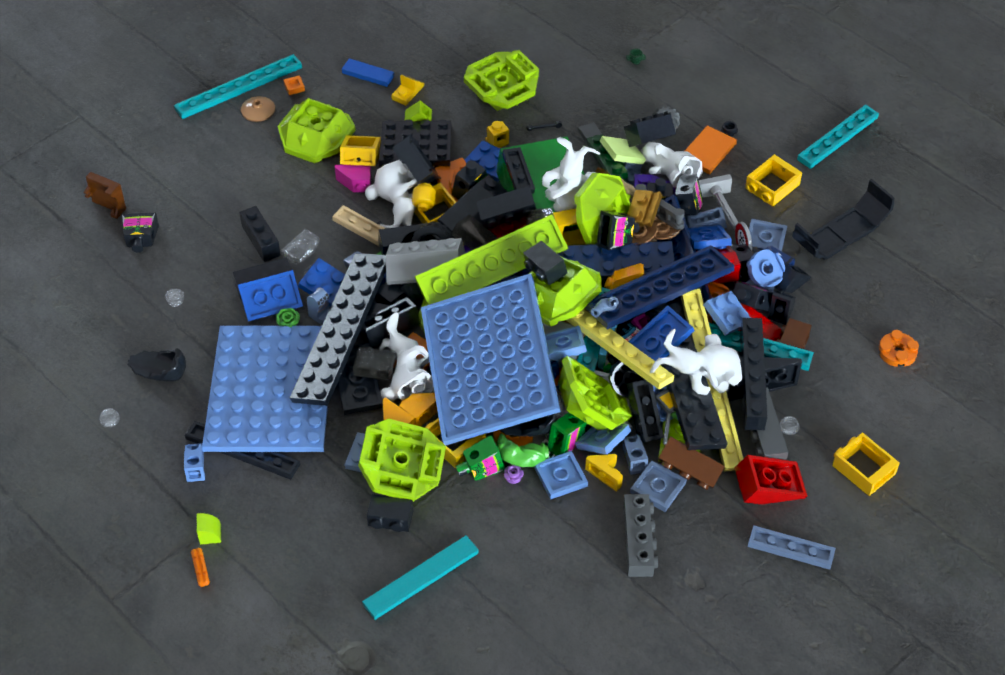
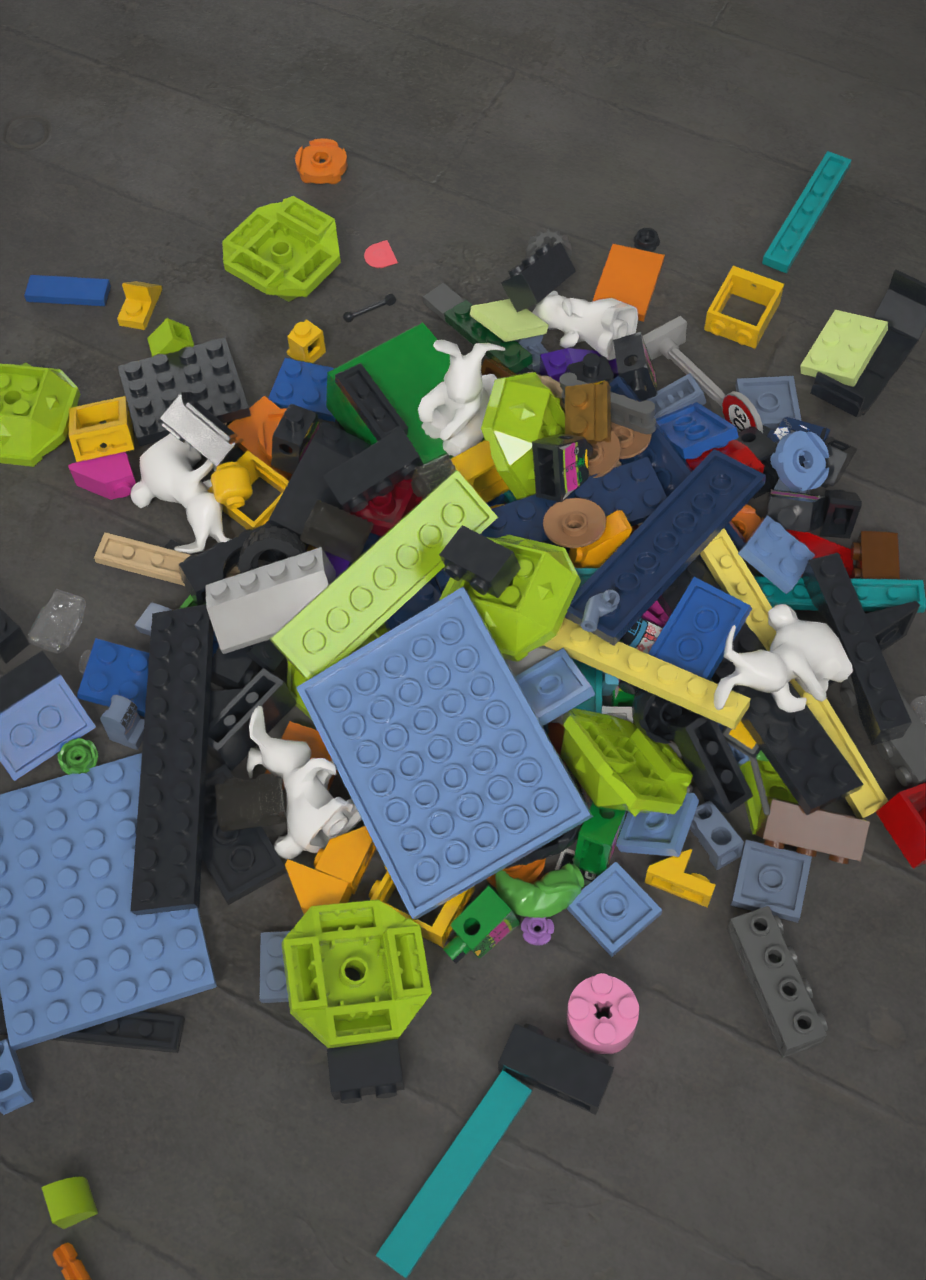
camera: 15 degrees left, 10 degrees up
clear green plate [626,48,646,65] -> none
none -> orange plate [295,138,348,184]
none -> coral piece [364,240,398,268]
none -> black brick [498,1023,614,1115]
none -> medium nougat dish [543,498,606,548]
none -> bright pink brick [567,973,639,1055]
none -> yellowish green plate [800,310,888,387]

